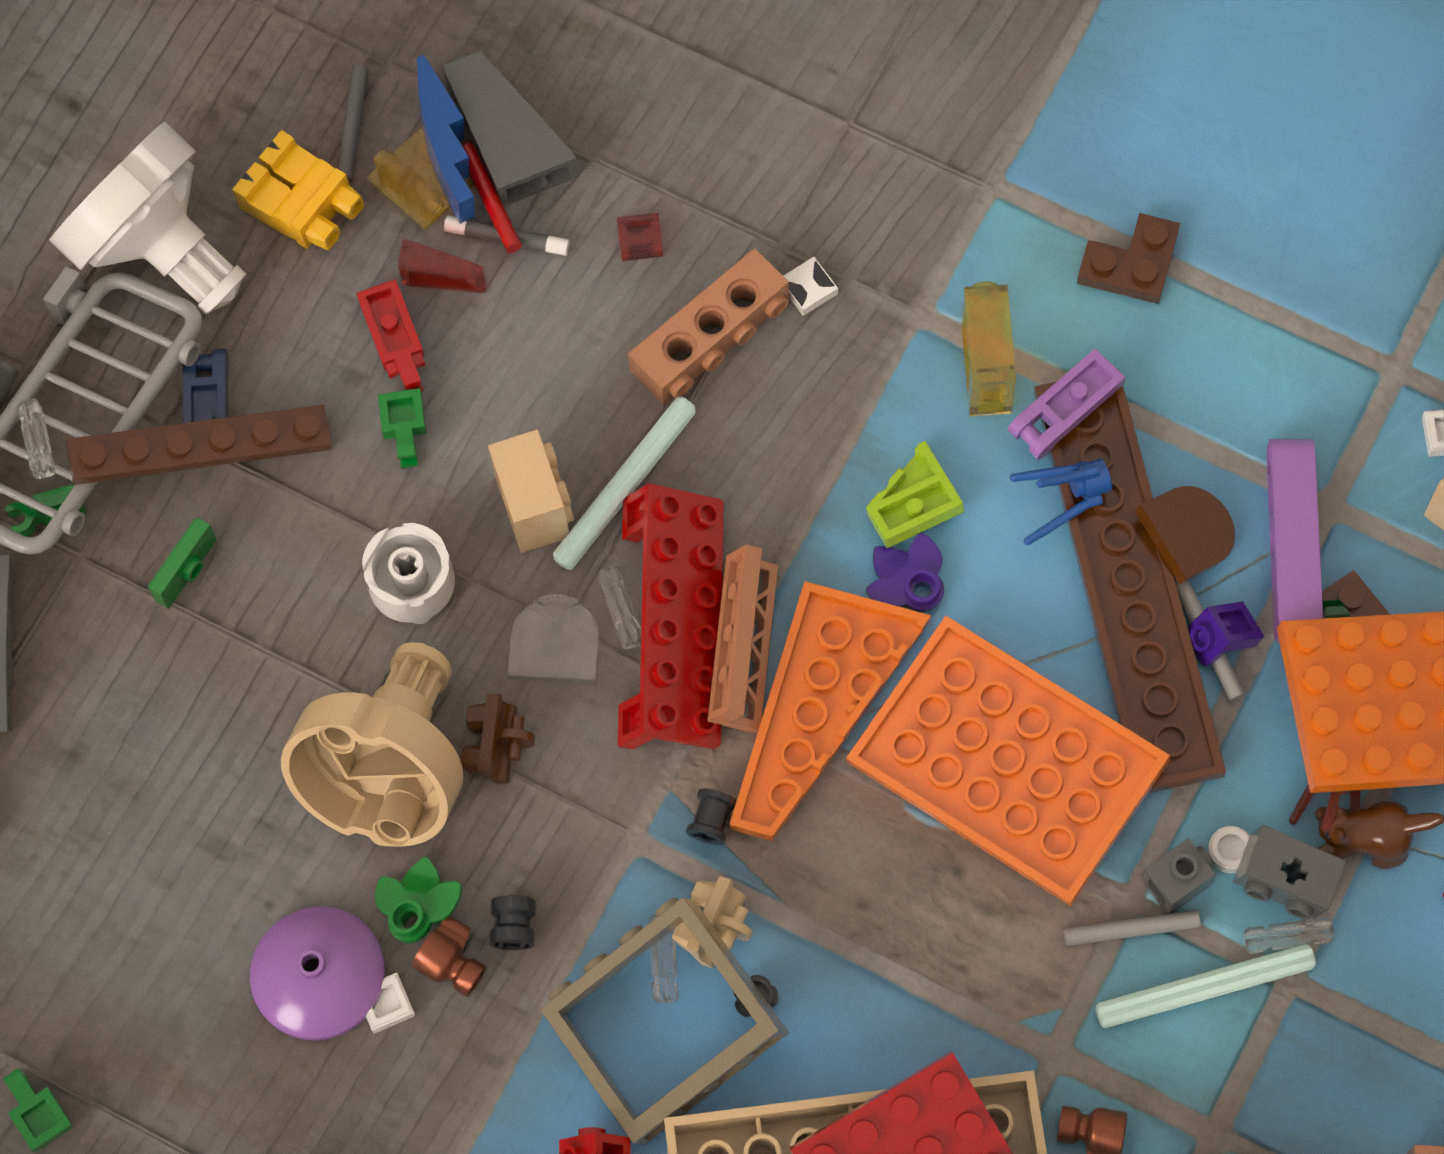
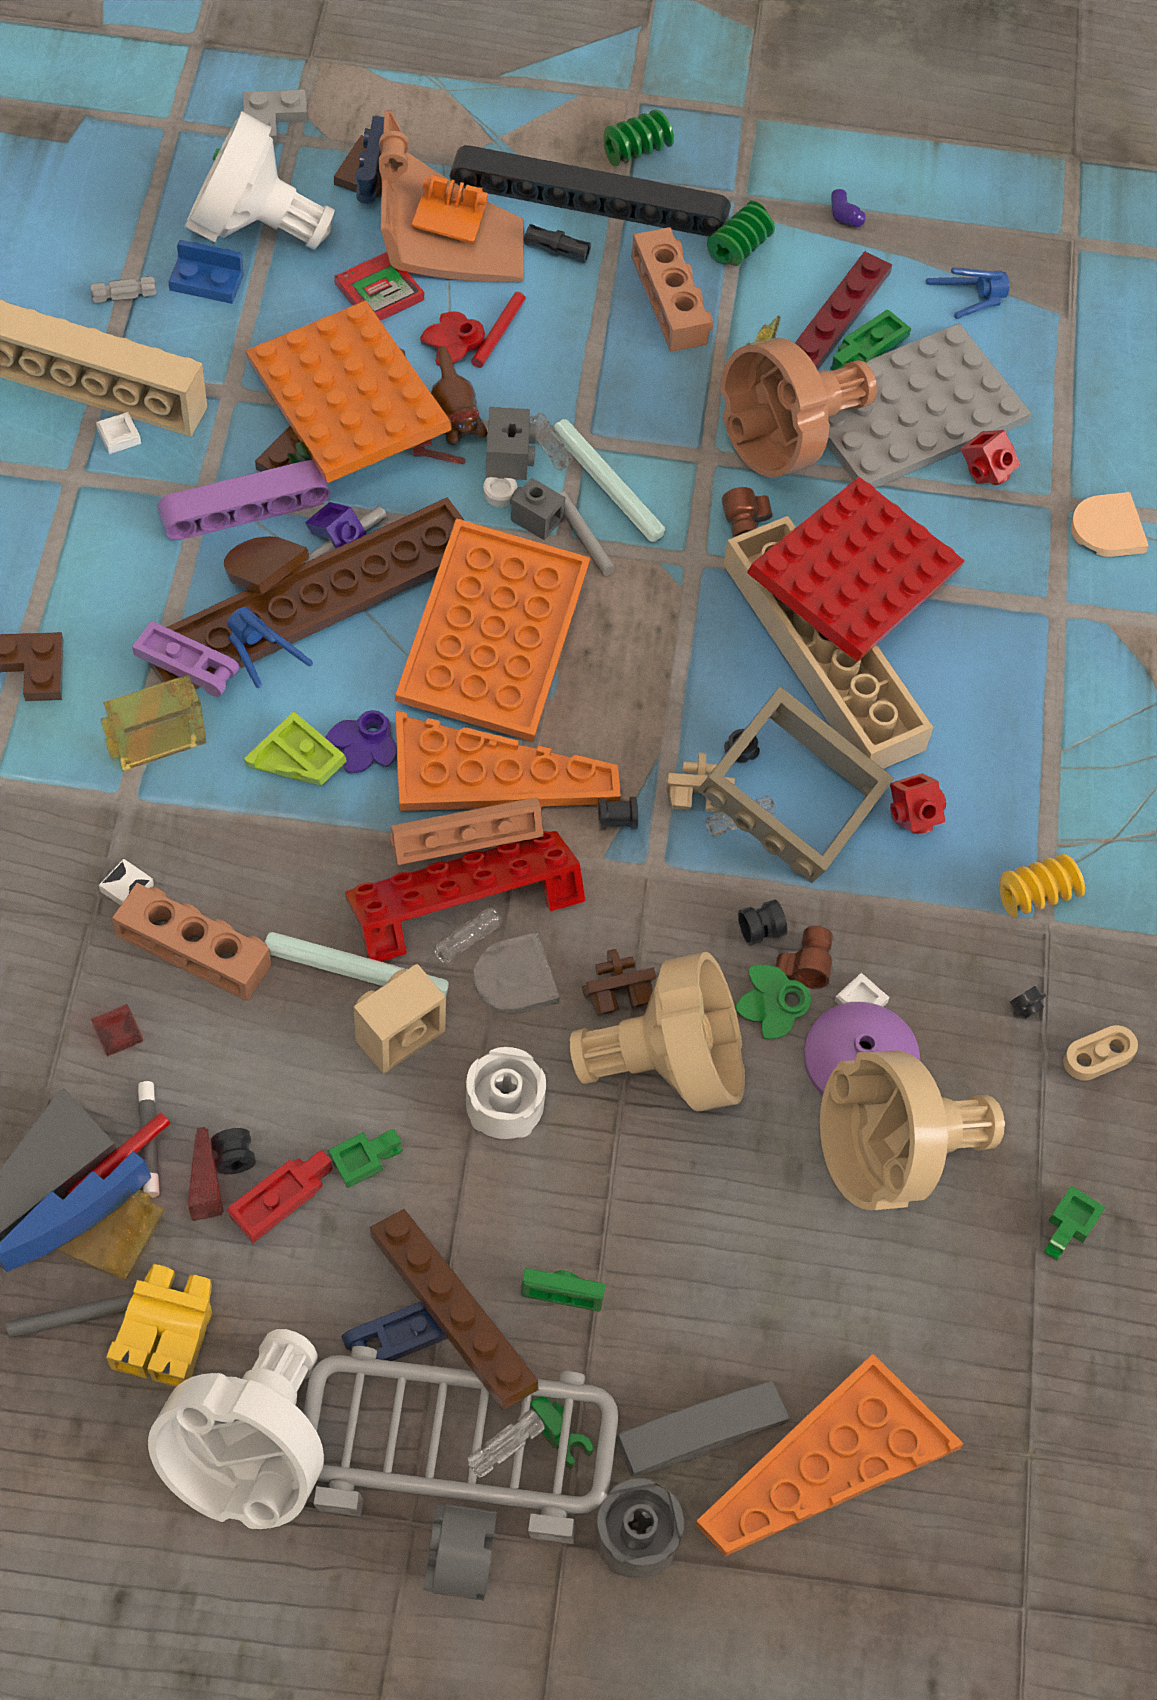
camera: 120 degrees left, 10 degrees down
none -> black wheel [211,1128,256,1175]
none -> tan piece [820,1050,1005,1210]

